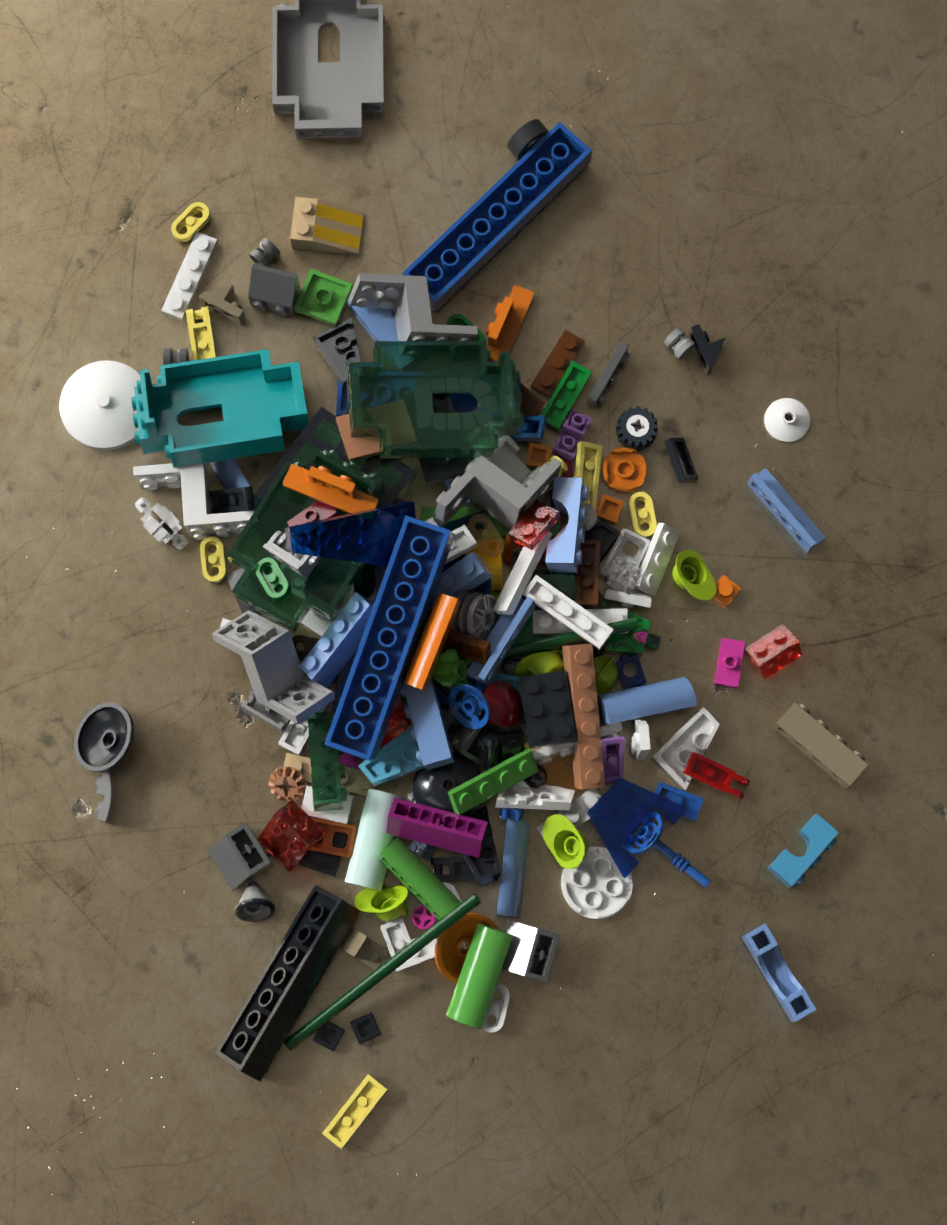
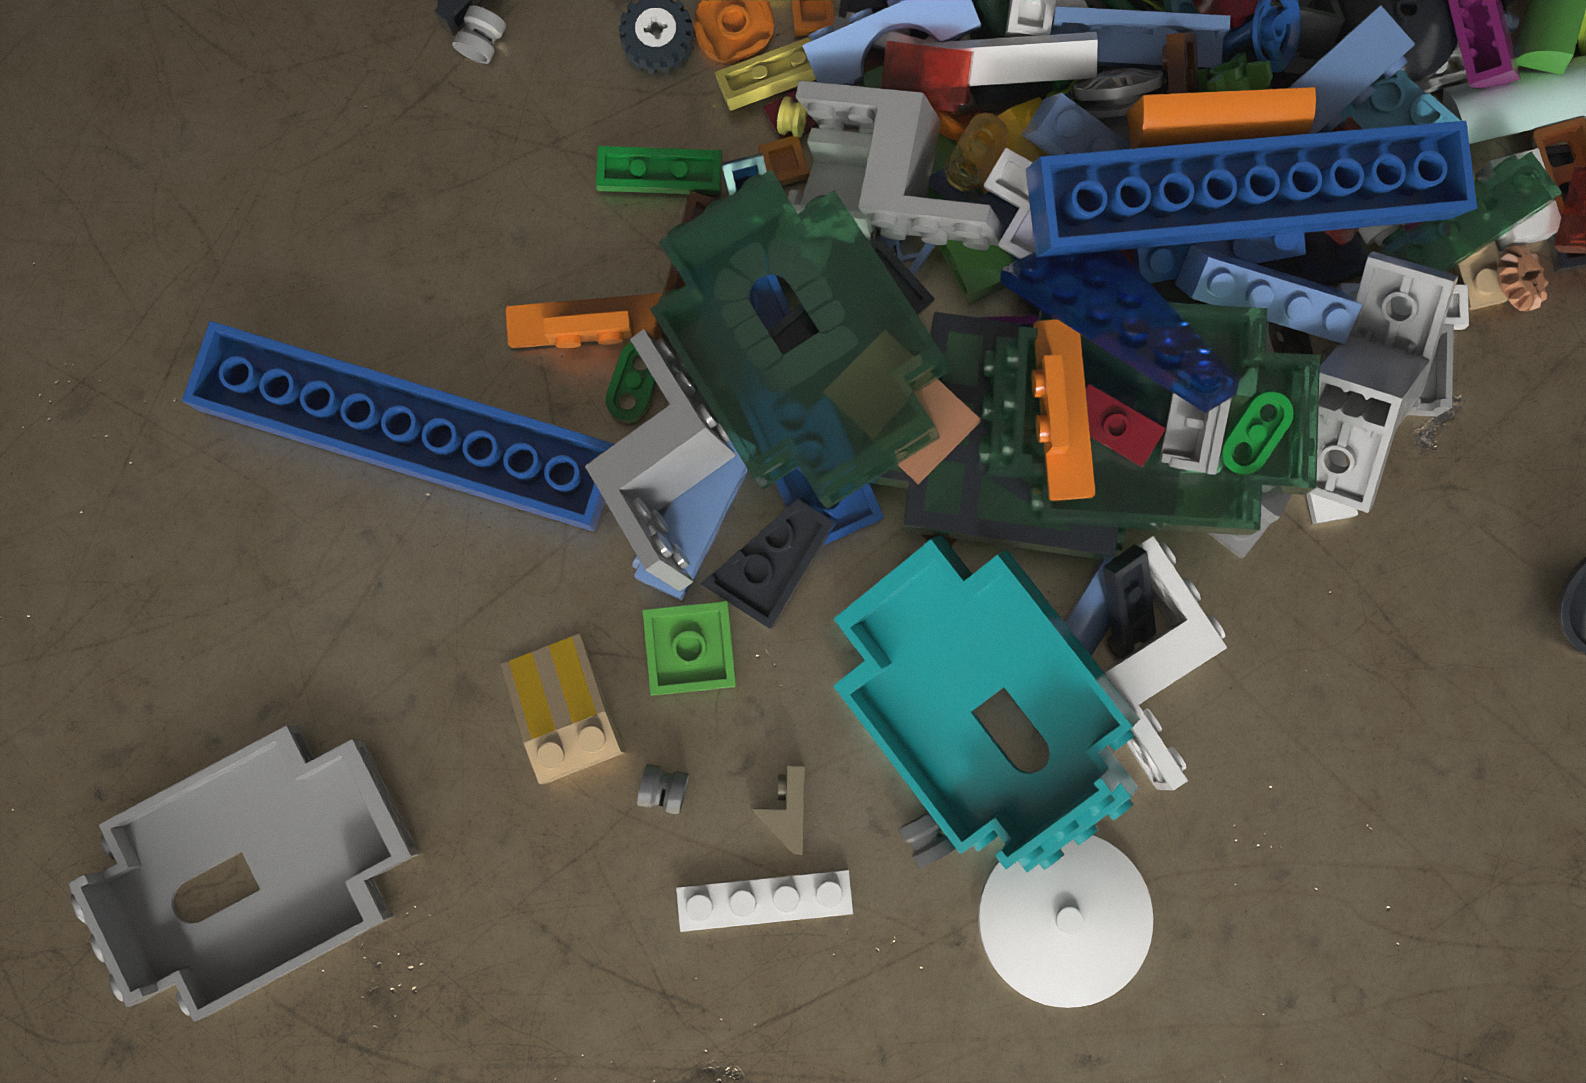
camera: 115 degrees left, 5 degrees up
white piece [135,497,188,550] -> none
light yellow plate [171,202,210,242] -> none
light yellow plate [186,306,217,361] -> none
light yellow plate [200,536,227,584] -> none
dark grey slope [248,264,301,316] -> none
black tyre [507,119,549,161] -> none
reddish brown plate [530,329,585,399] -> none
medium lavender slope [552,409,592,461] -> none
dark grey plate [587,340,630,408] -> none

